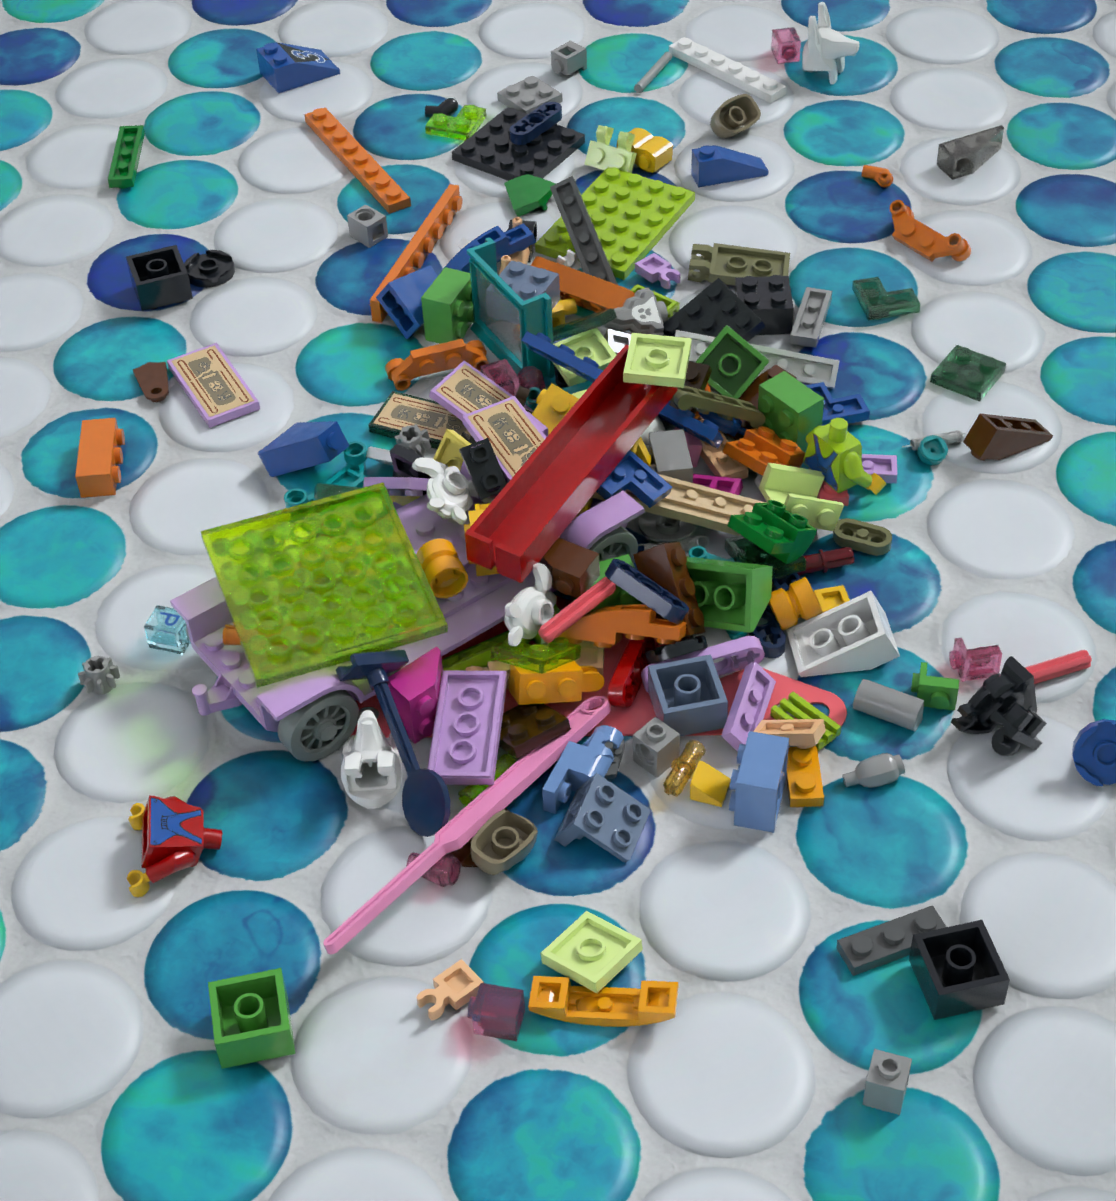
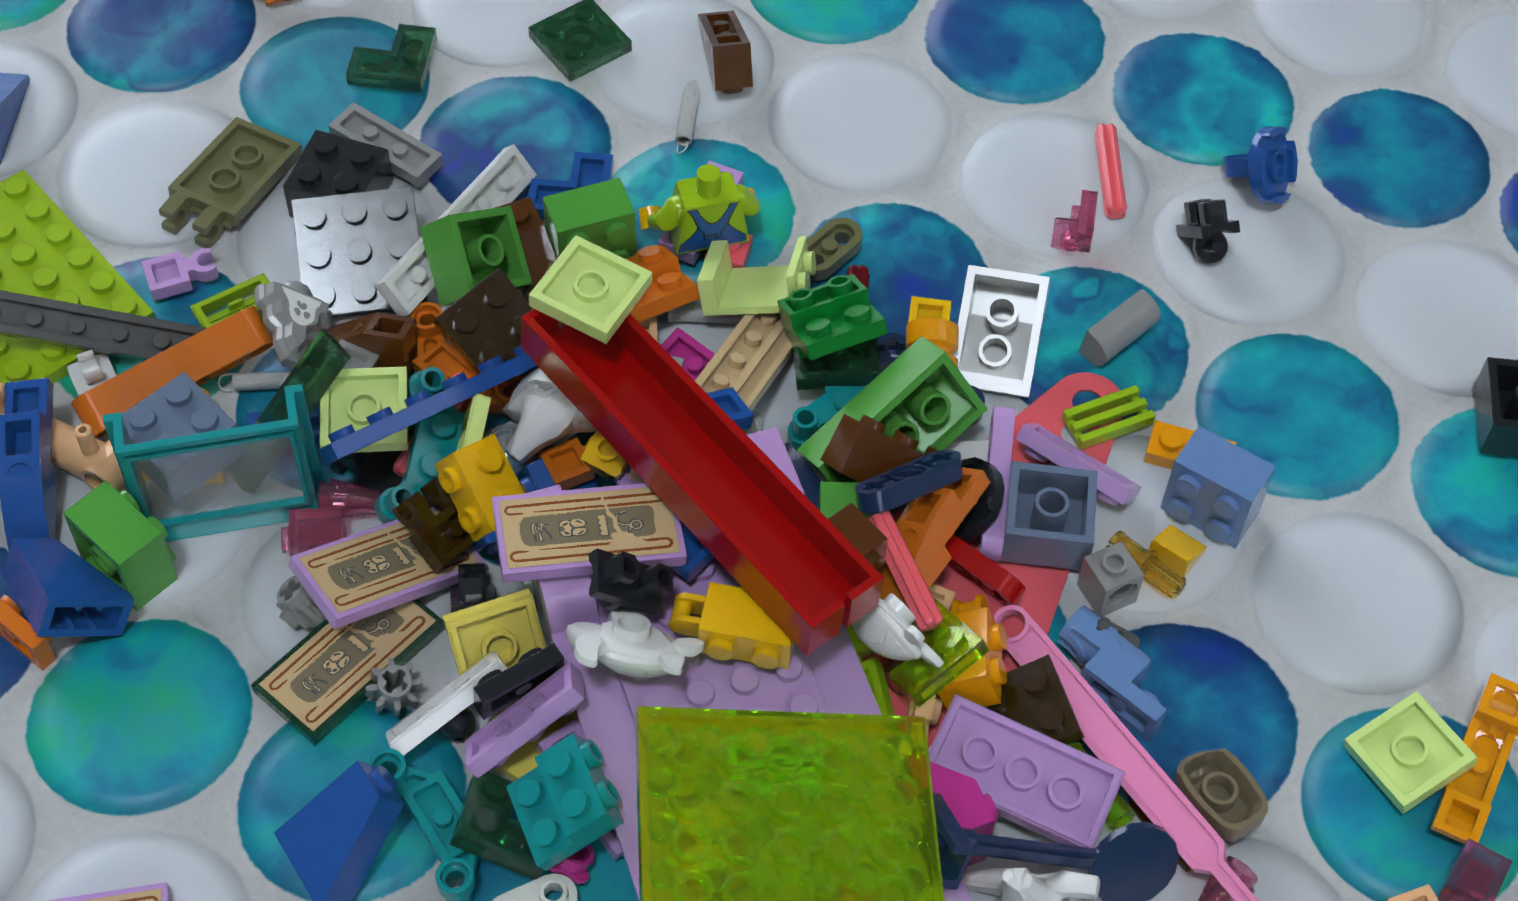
camera: 75 degrees left, 10 degrees up
orange plate [385,339,489,391] -> none
light orange wheel [415,539,468,598] -> none
sand blue bracket [554,773,650,863] -> none
light nougat plate [753,719,826,749] -> none
dark grey plate [836,905,947,976] -> none
light grey plant [842,753,905,788] -> none
bright green bracket [911,662,959,710] -> none
teal tile [917,435,948,466] -> none
black piece [951,656,1037,734] -> none

